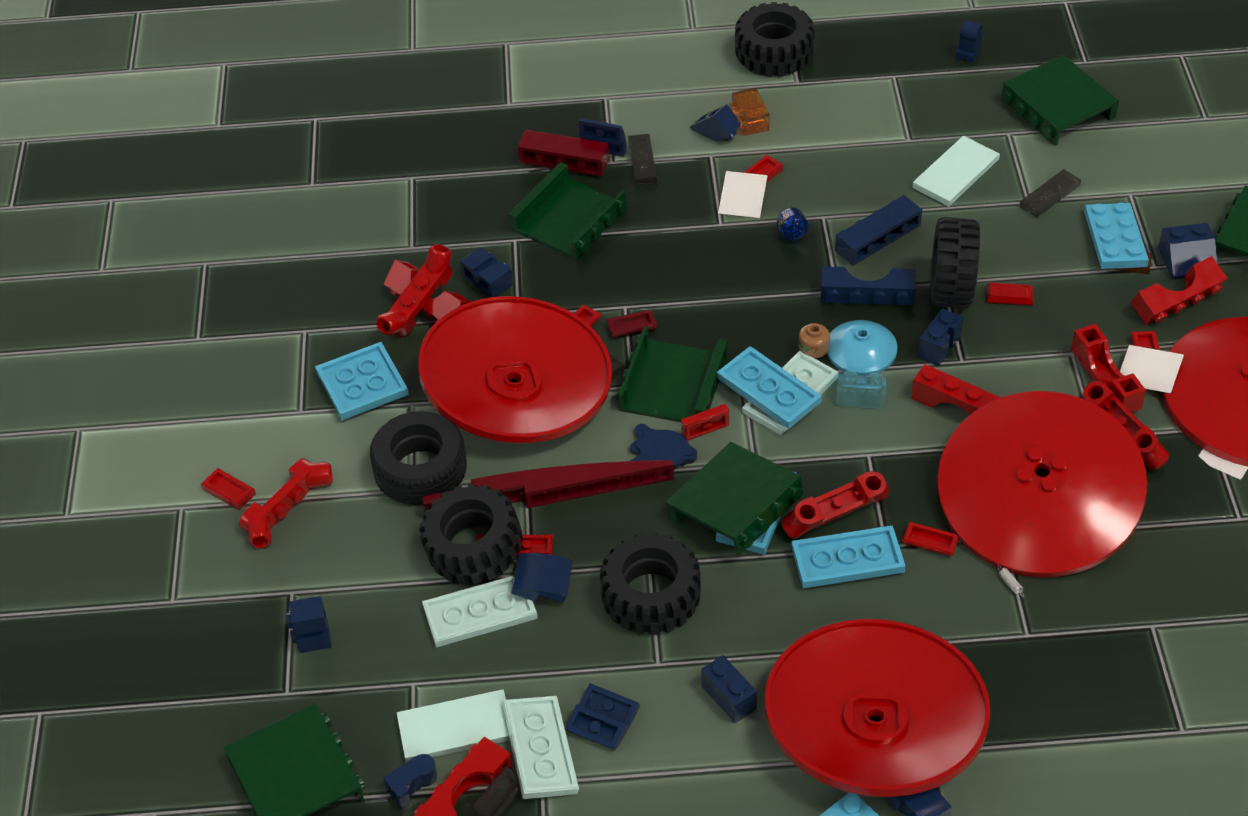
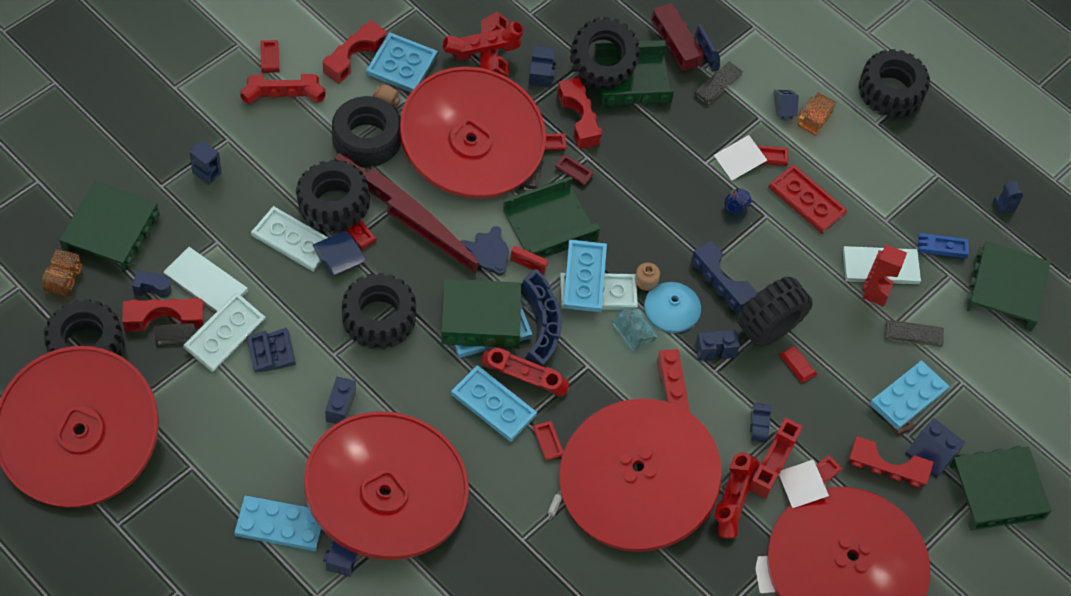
camera: 40 degrees right, 10 degrees up
dark blue brick [835,195,922,266] -> none
none -> red arch [322,20,387,84]
none -> medium nougat head [373,84,401,108]
none -> dark blue brick [521,269,562,366]
none -> red arch [557,78,602,149]
none -> black tyre [570,17,640,89]
none -> dark blue leg [750,403,772,443]
none -> red tile [768,164,847,233]
none -> red arch [862,244,907,306]
none -> blue hinge [918,233,969,258]

